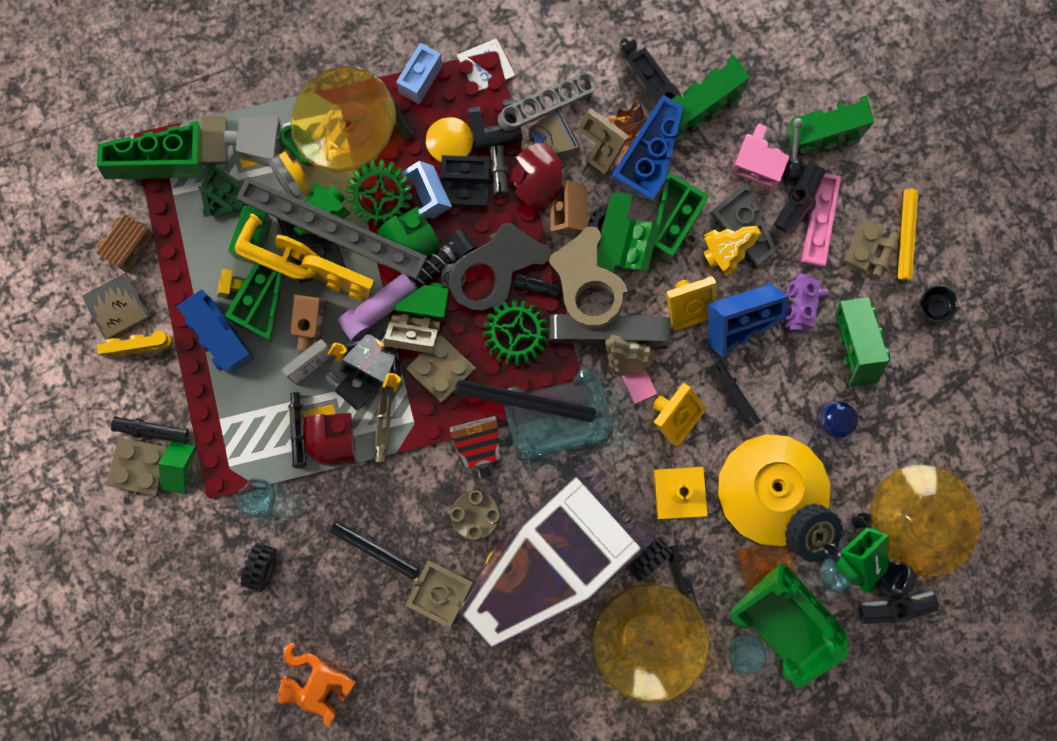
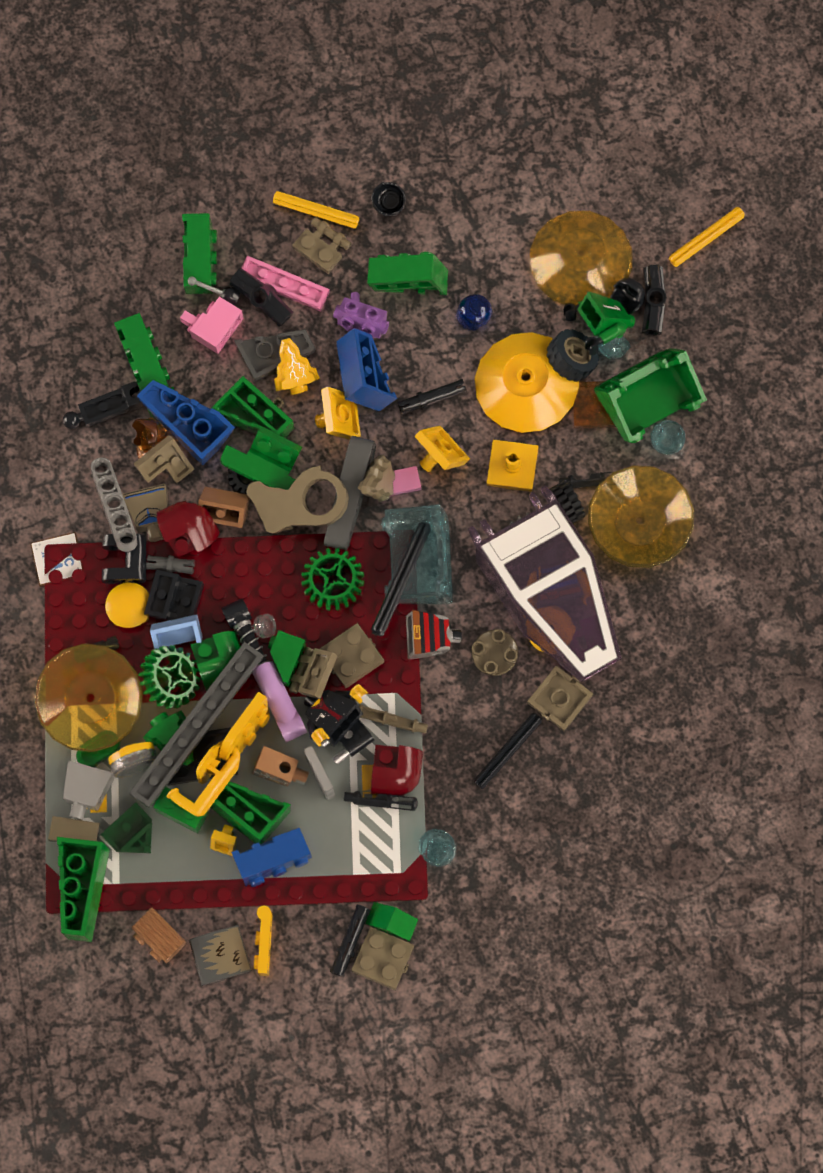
camera: 70 degrees left, 5 degrees down
black tyre [240,543,278,593] -> none
orange animal [277,643,355,726] -> none
light blue panel [396,43,443,104] -> none
dark grey animal [449,223,551,310] -> none
black axle [514,274,561,298] -> none
none -> yellow axle [669,207,745,267]

